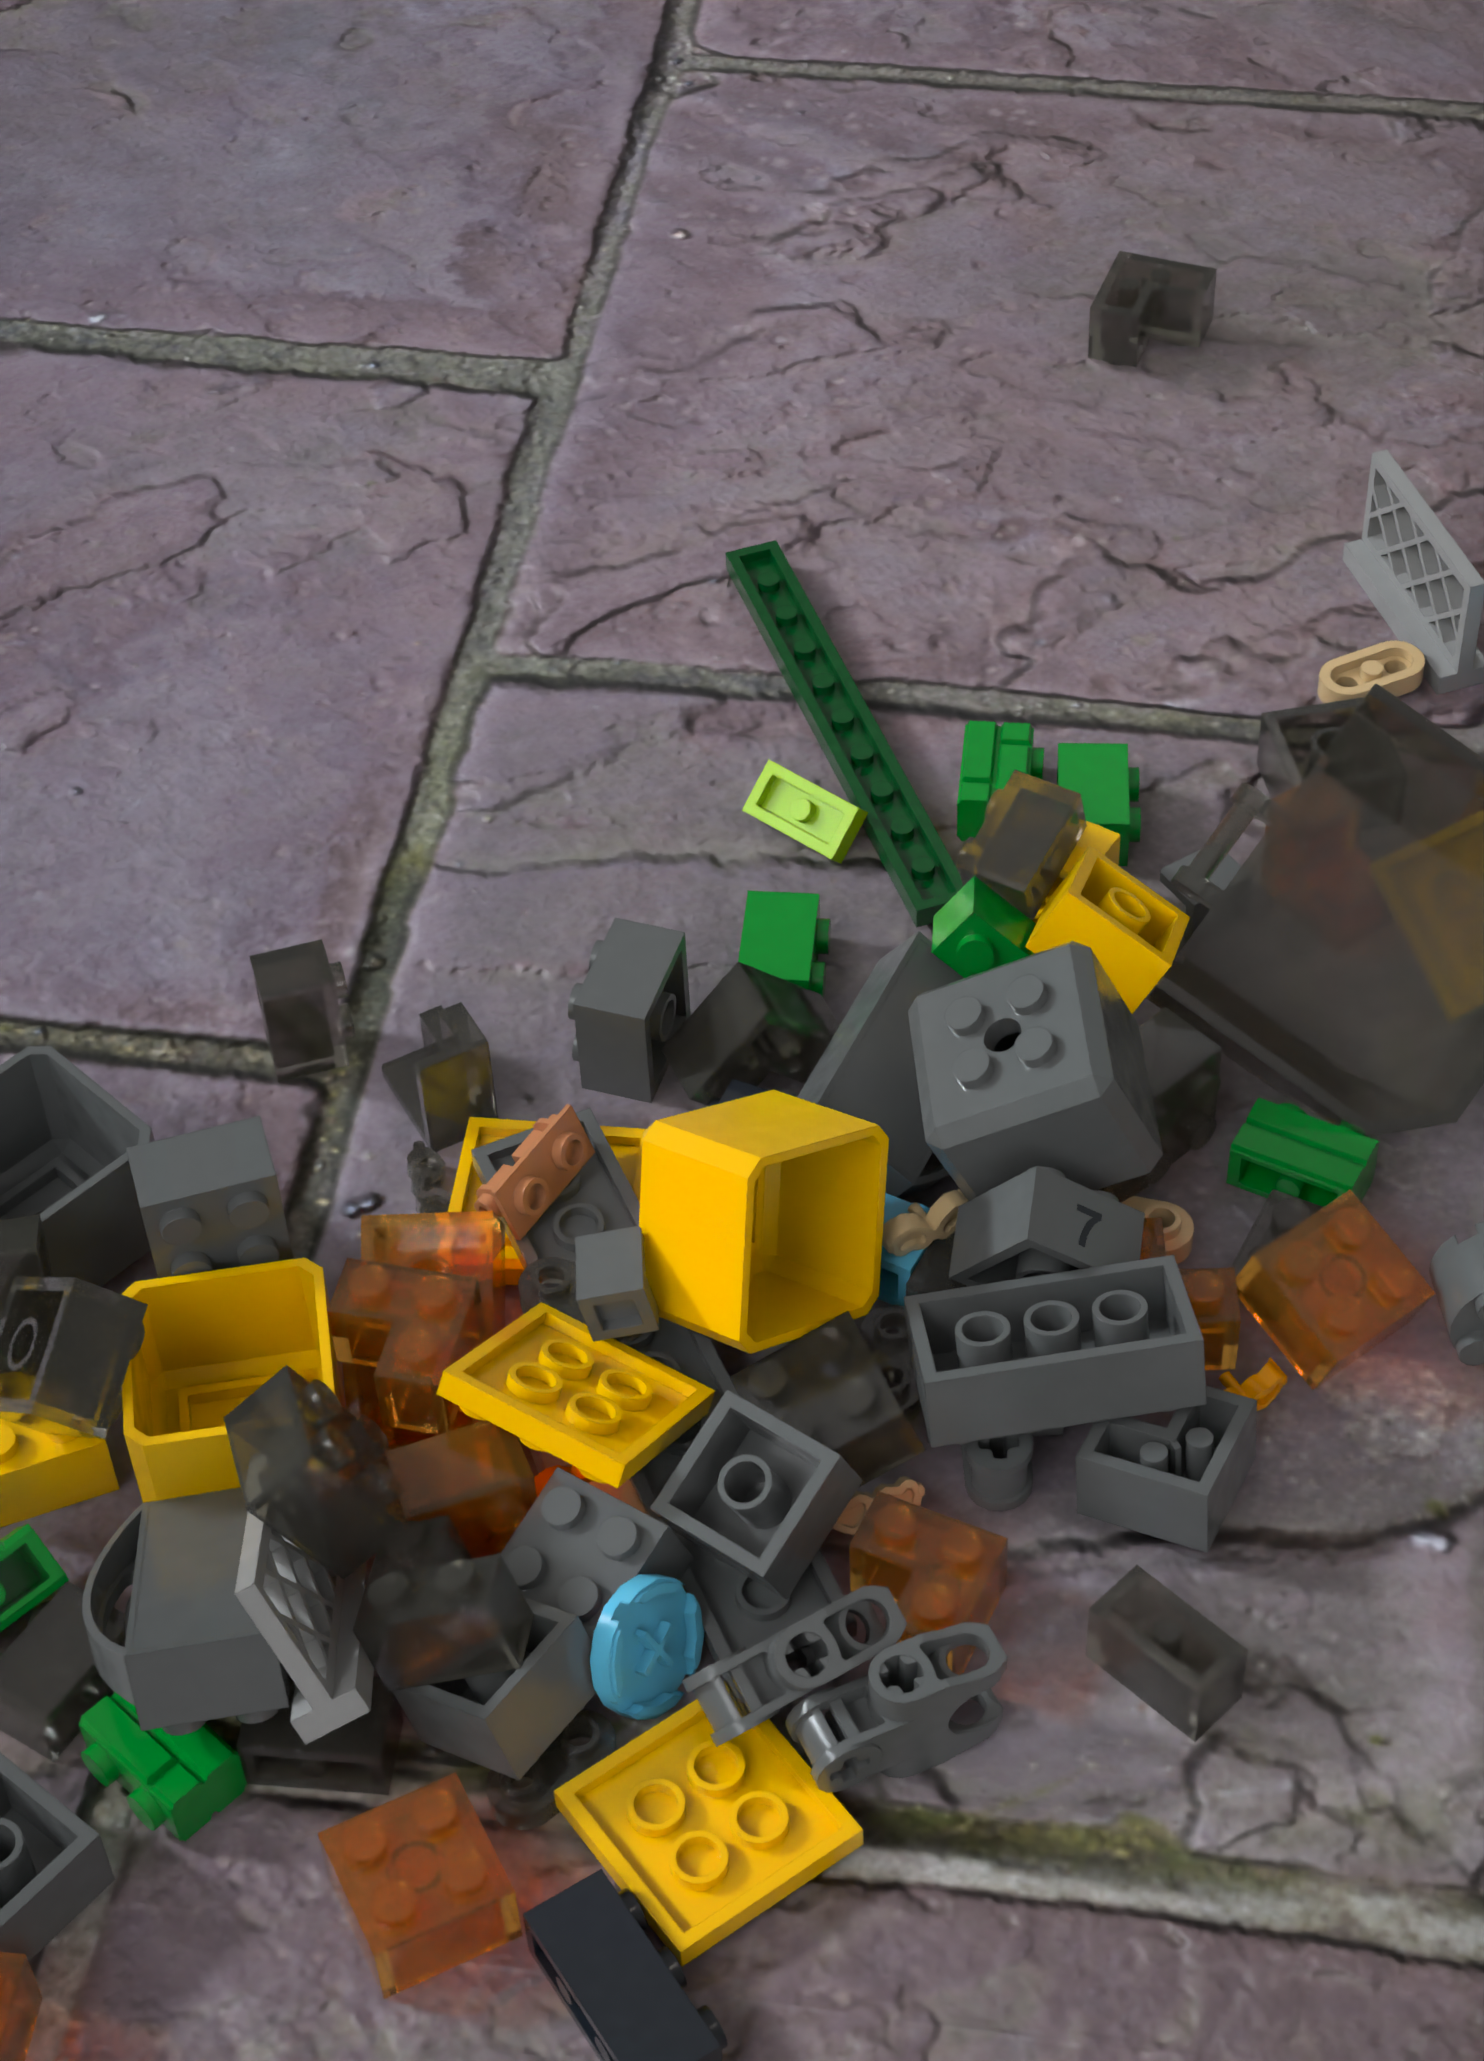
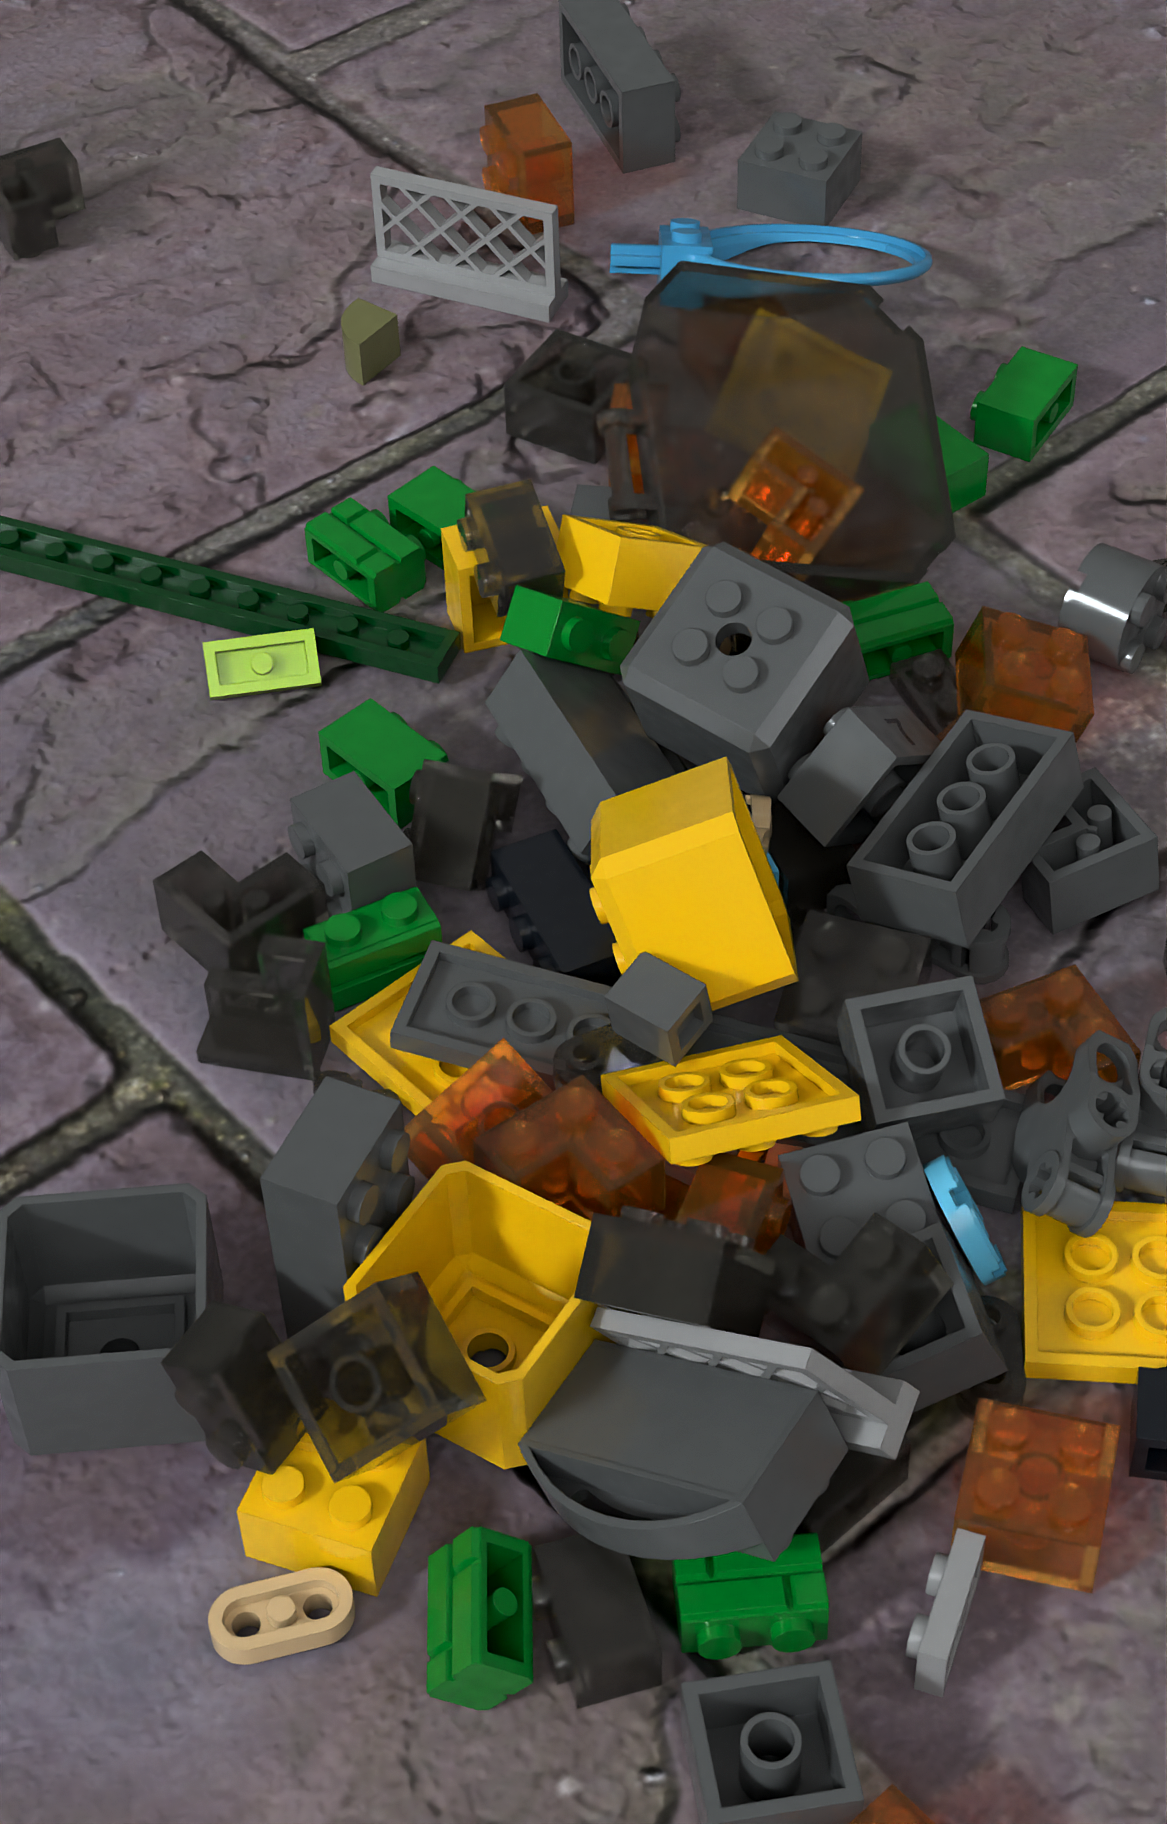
camera: 50 degrees left, 0 degrees up
clear smoke brick [249,939,356,1082] -> none
nougat hinge [474,1104,595,1240] -> none
tan plate [1317,641,1425,712] -> none
none -> clear smoke brick [153,850,329,996]
none -> green brick [303,886,442,1012]
none -> olive brick [341,298,401,386]
none -> clear orange brick [727,426,865,581]
none -> light grey plate [905,1528,986,1698]

